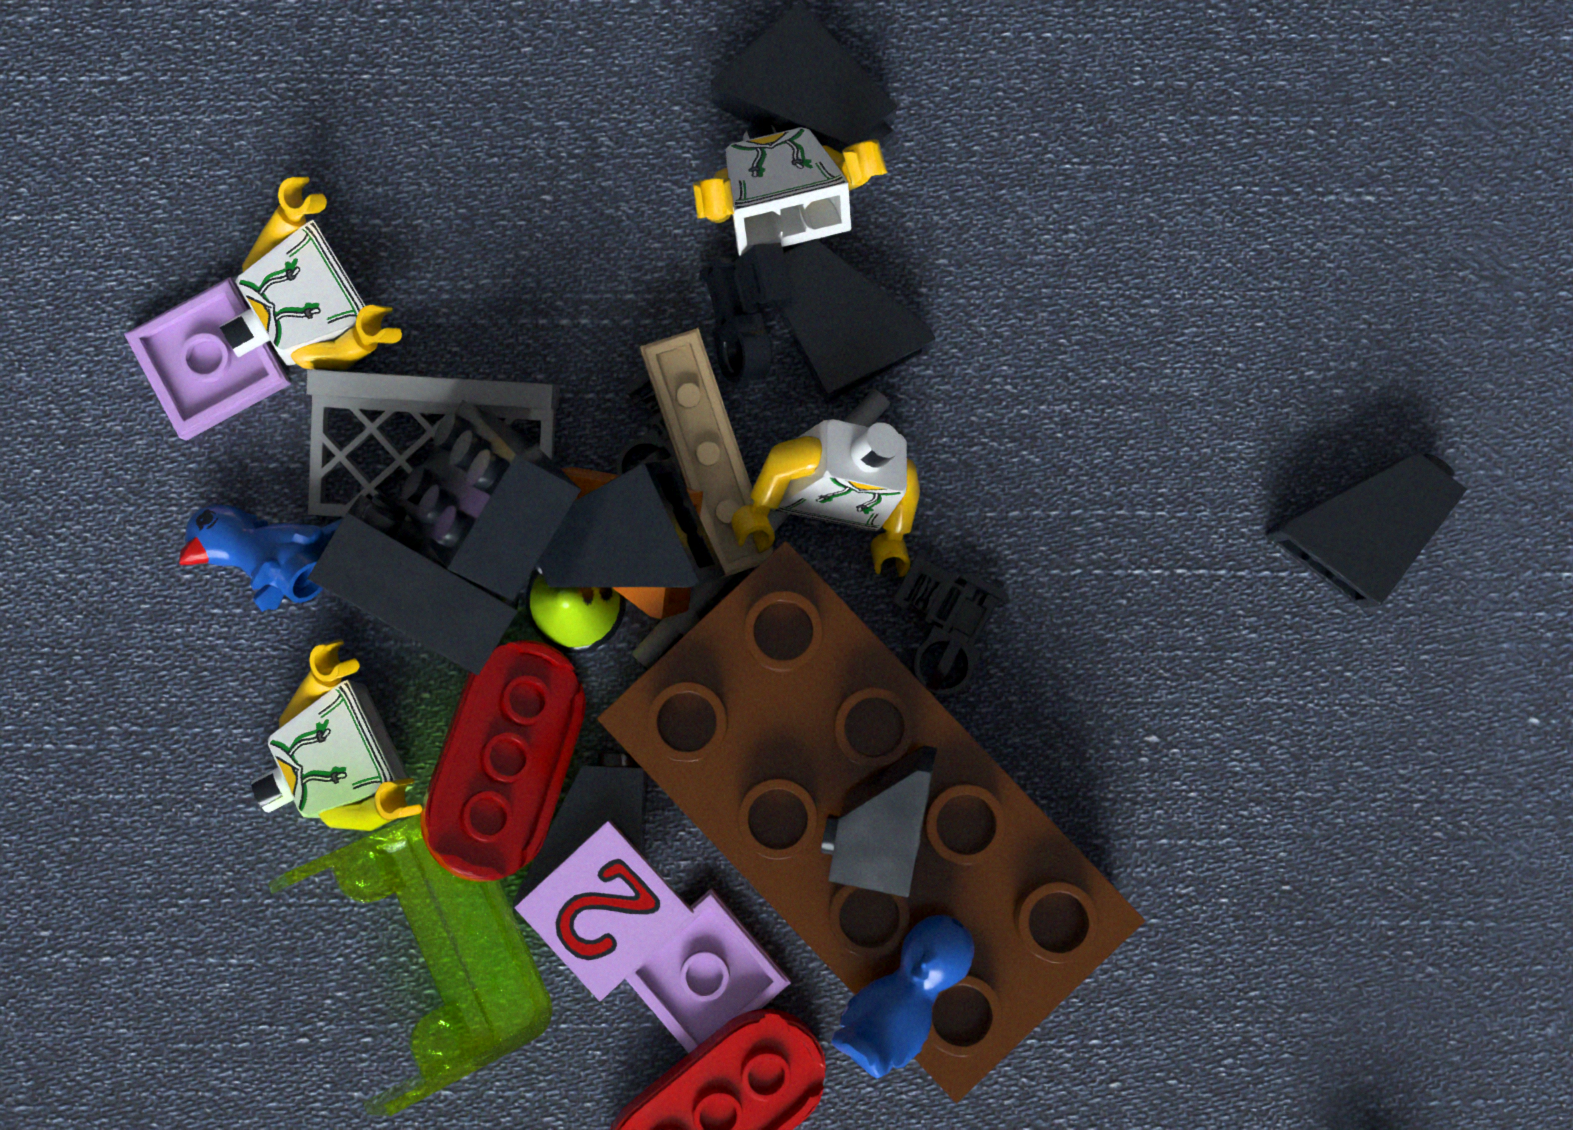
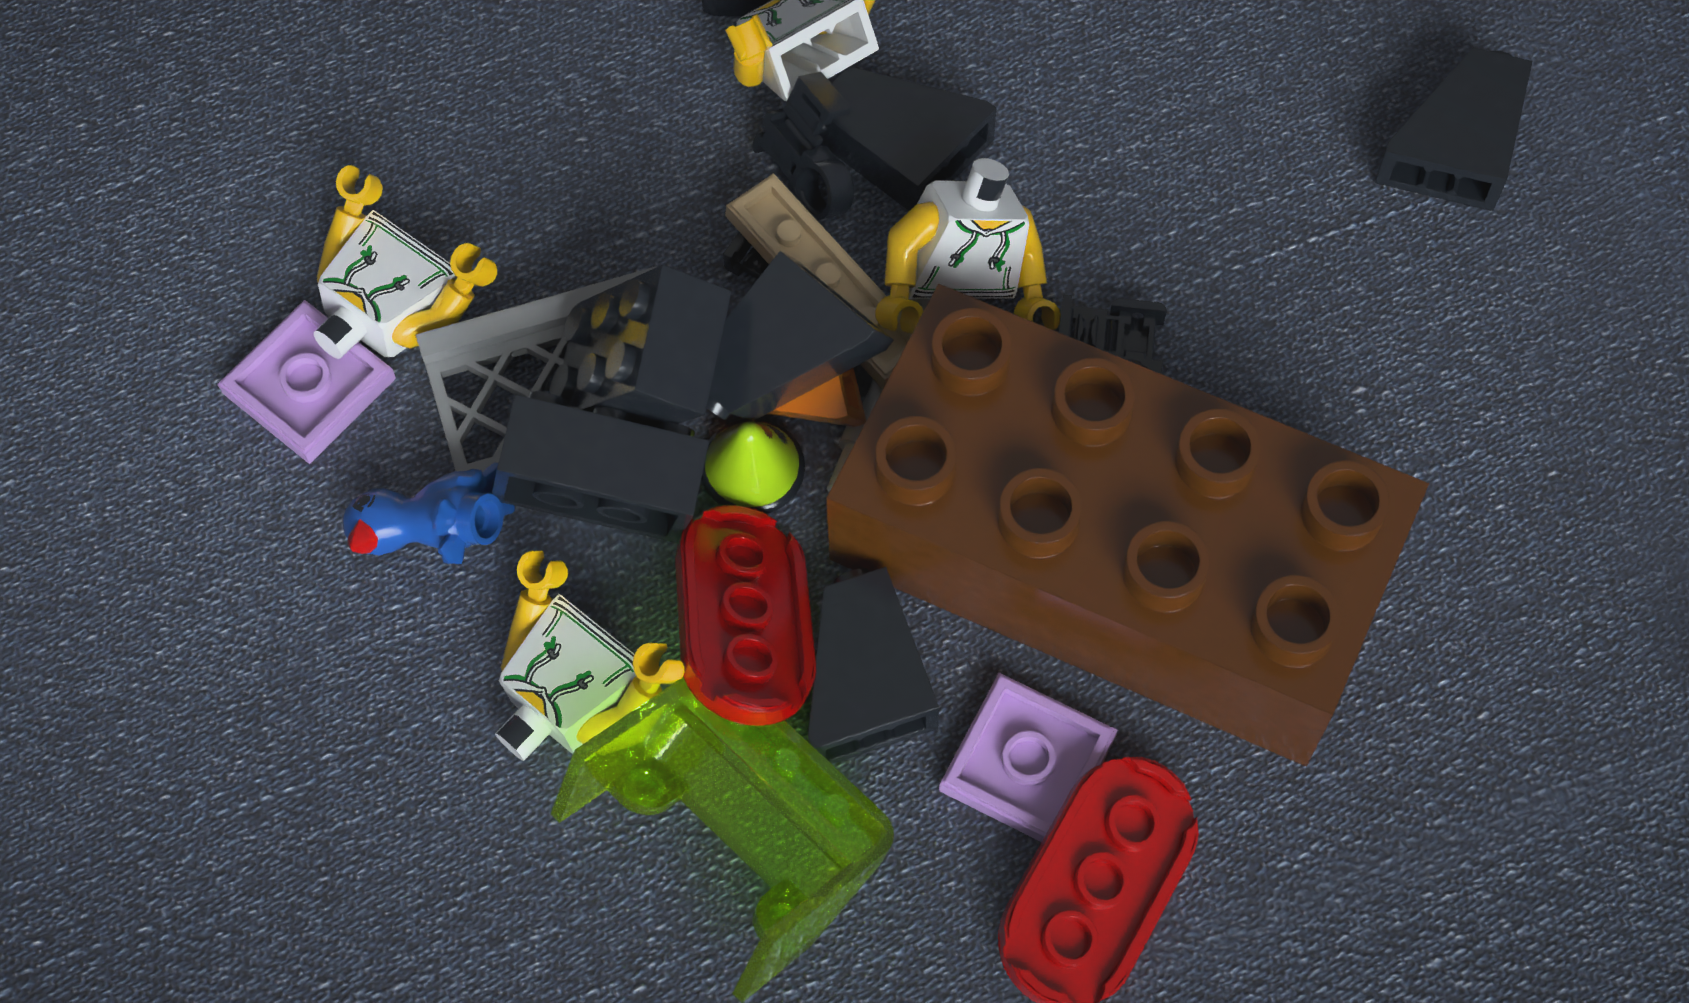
camera: 15 degrees left, 20 degrees down
lavender tile [515,820,694,1001] -> none
black slope [821,745,937,897] -> none
blue animal [831,914,975,1079] -> none

